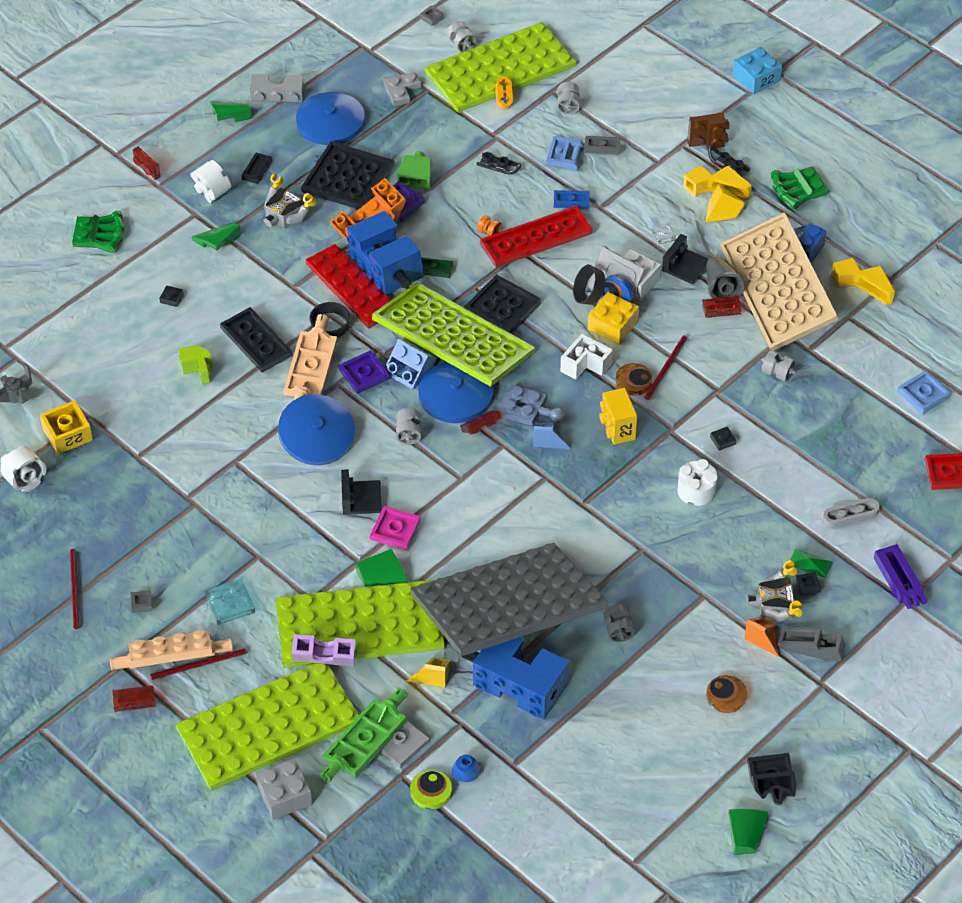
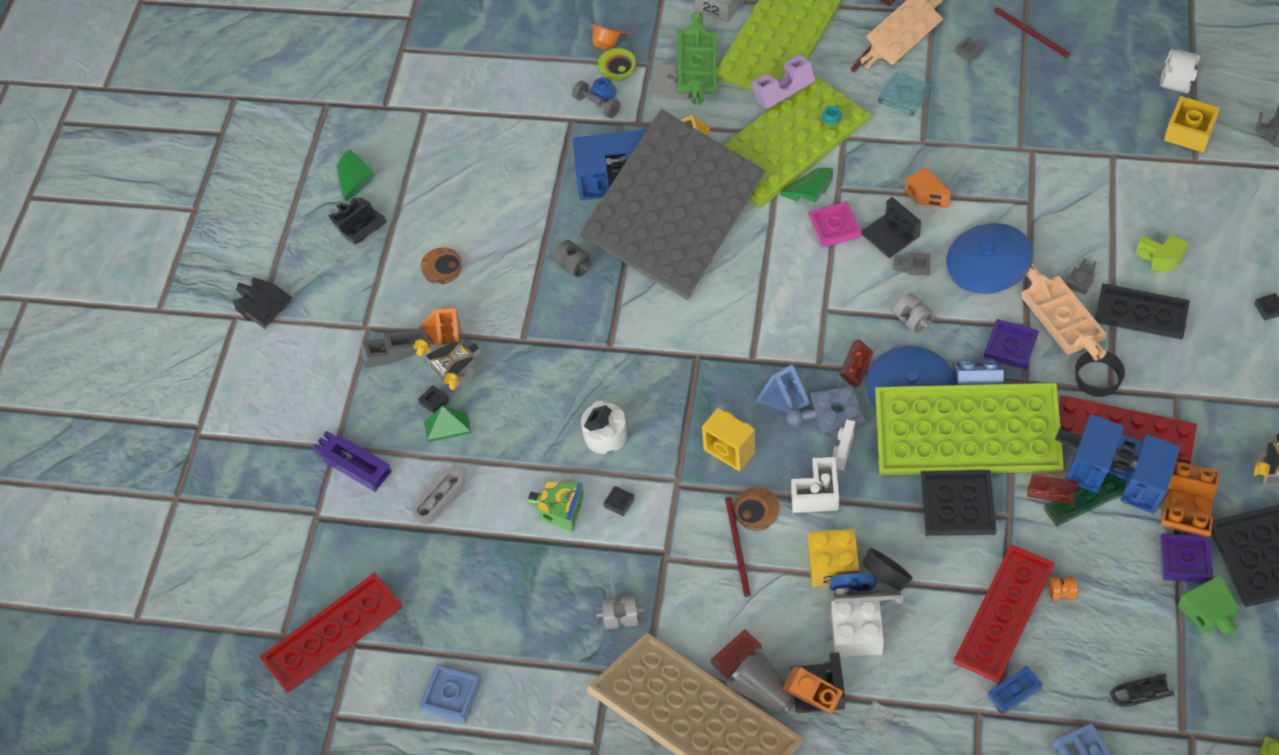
camera: 150 degrees right, 5 degrees up
none -> black plate [233,277,292,329]
none -> bright green torso [528,482,584,531]
none -> dark grey wheel [572,81,620,119]
none -> black plate [584,405,612,431]
none -> orange piece [590,25,632,49]
none -> orange slope [782,667,843,714]
none -> teal plate [822,106,842,125]
none -> white plate [832,419,855,470]
none -> dark grey plate [894,253,930,276]
none -> orange slope [905,167,951,208]
none -> clear red plate [1027,474,1078,504]
none -> dark grey plate [1066,258,1096,295]

